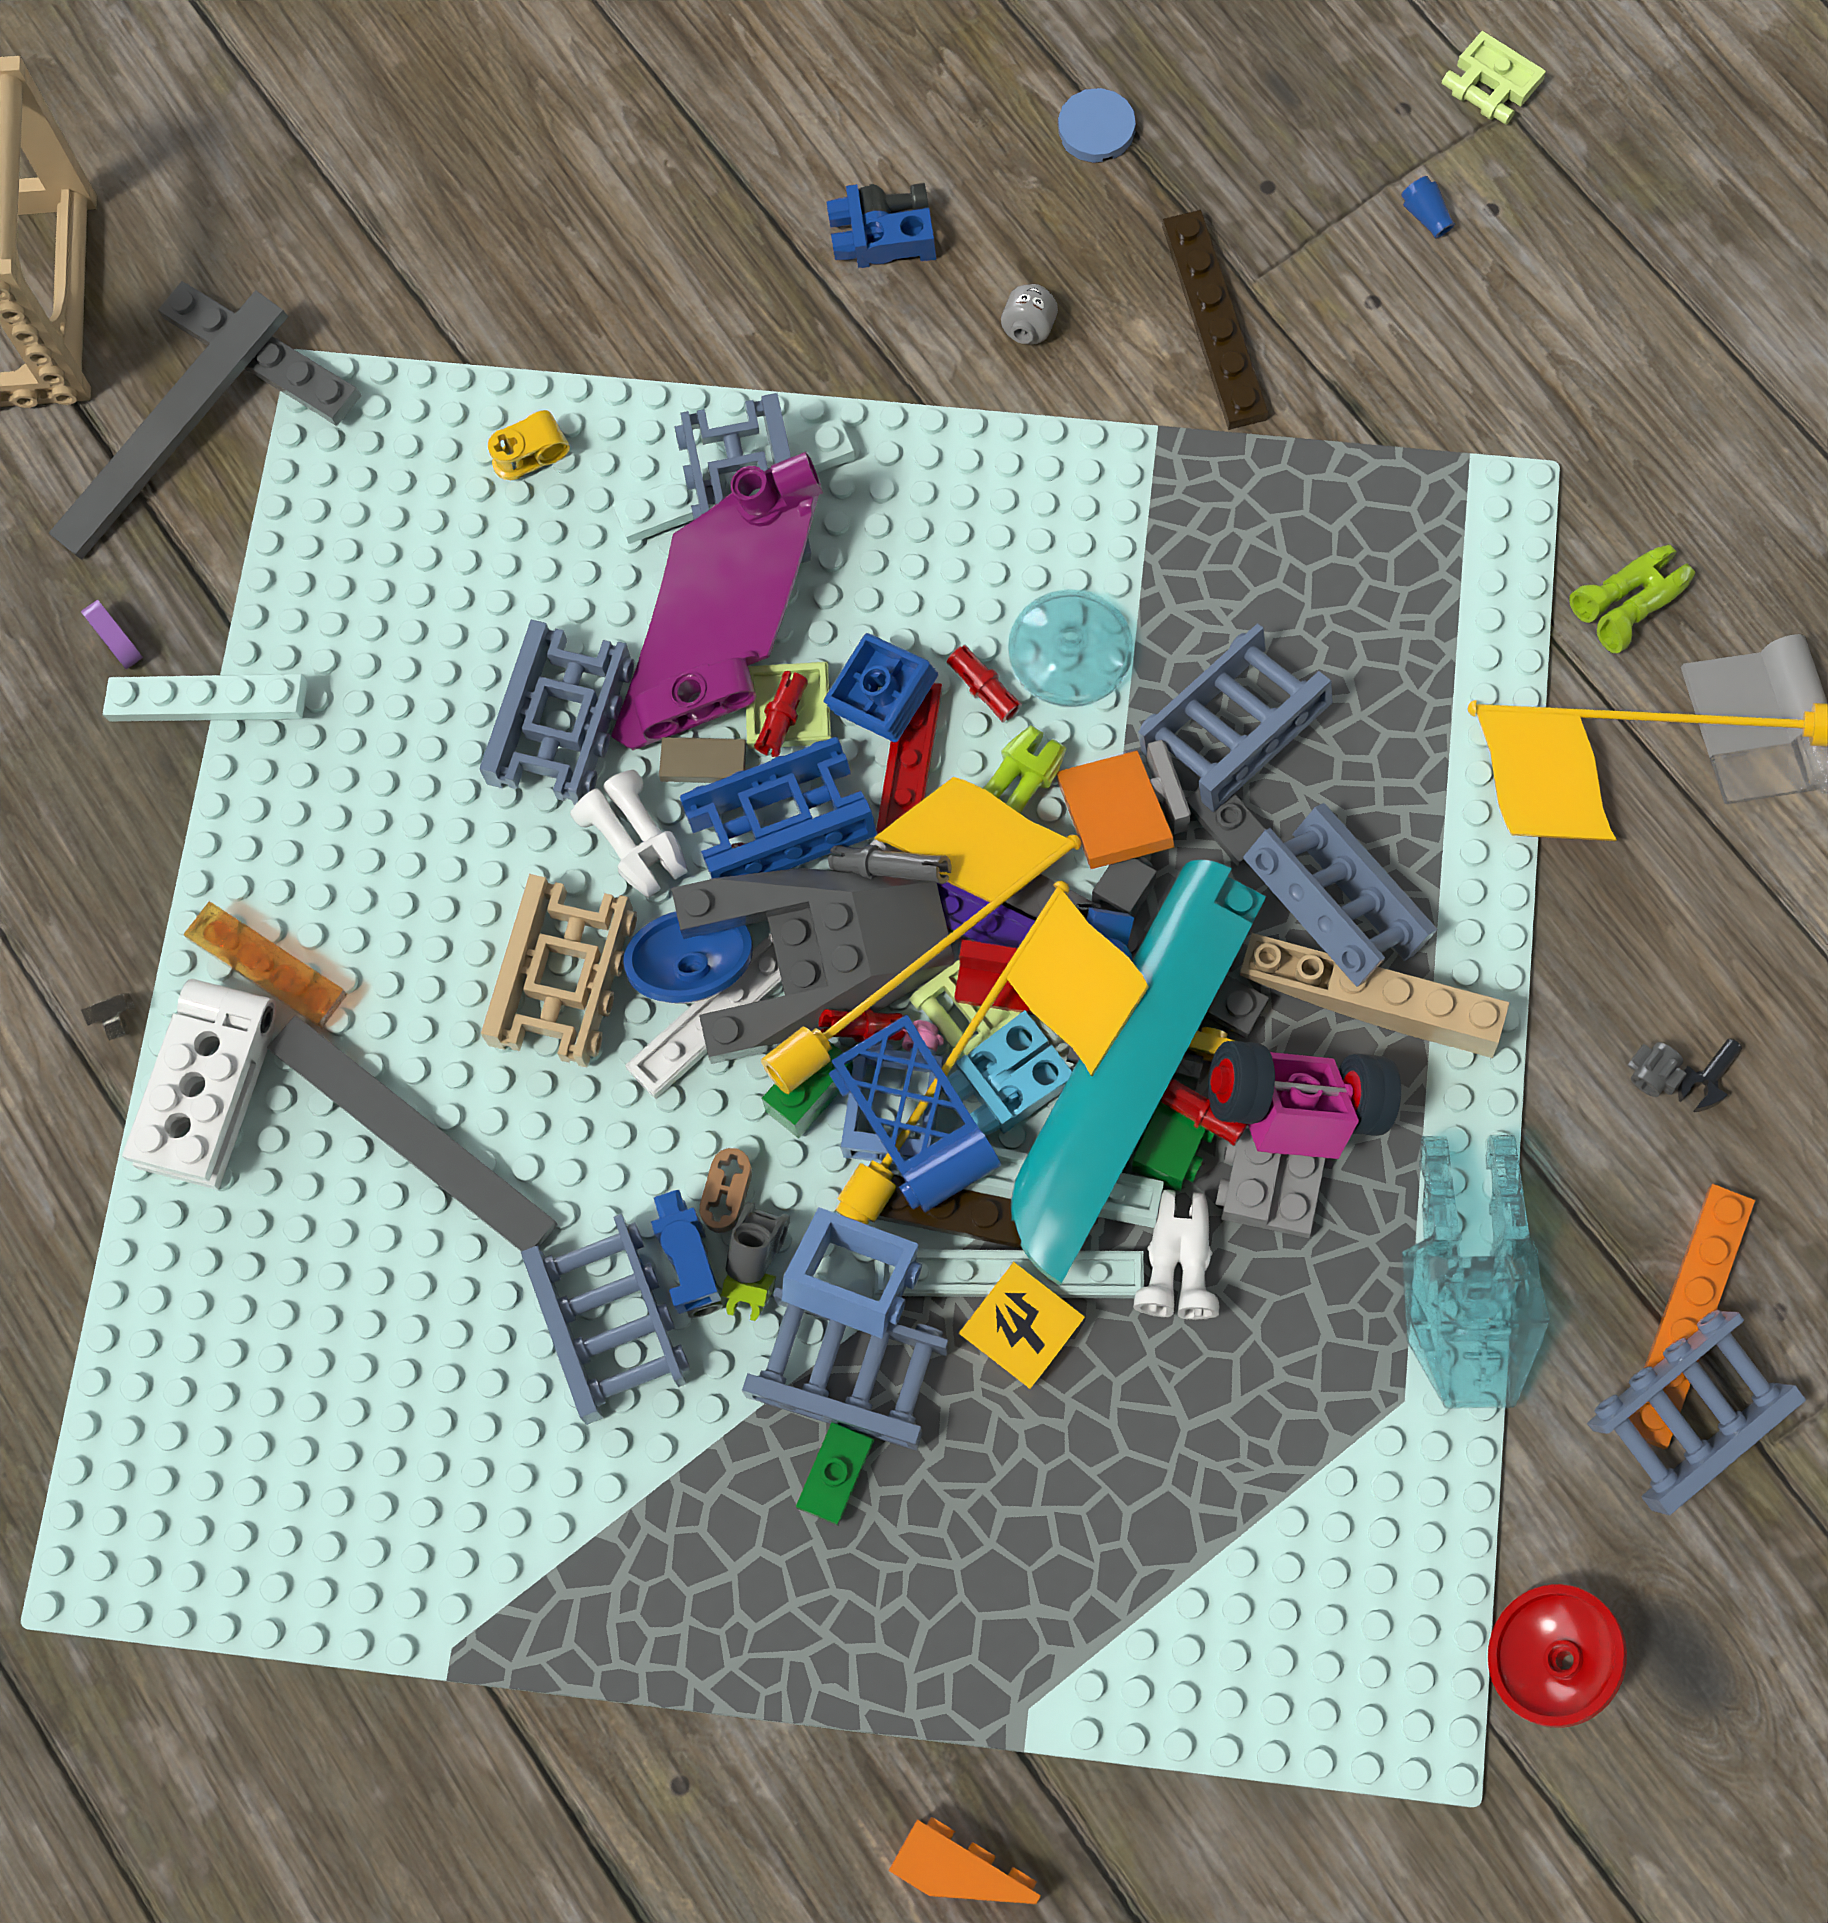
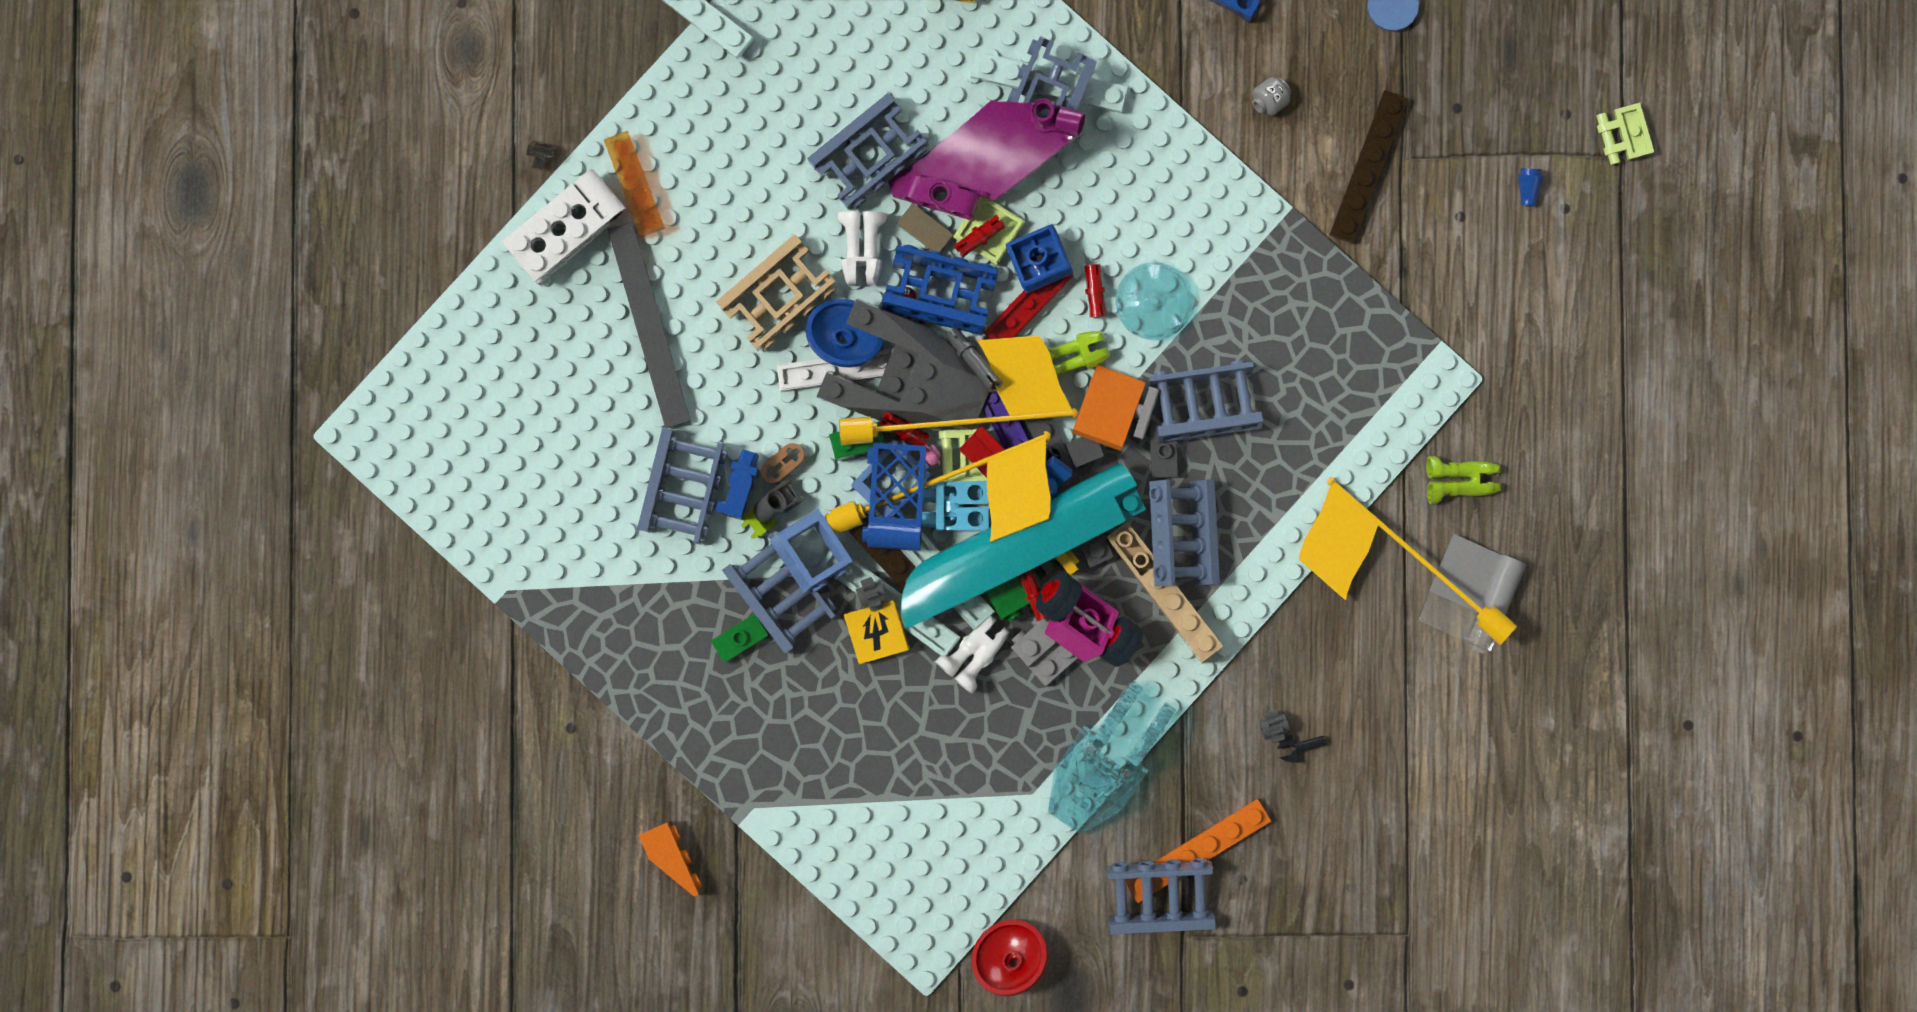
camera: 30 degrees right, 15 degrees up
none -> dark grey gear [856,577,887,612]

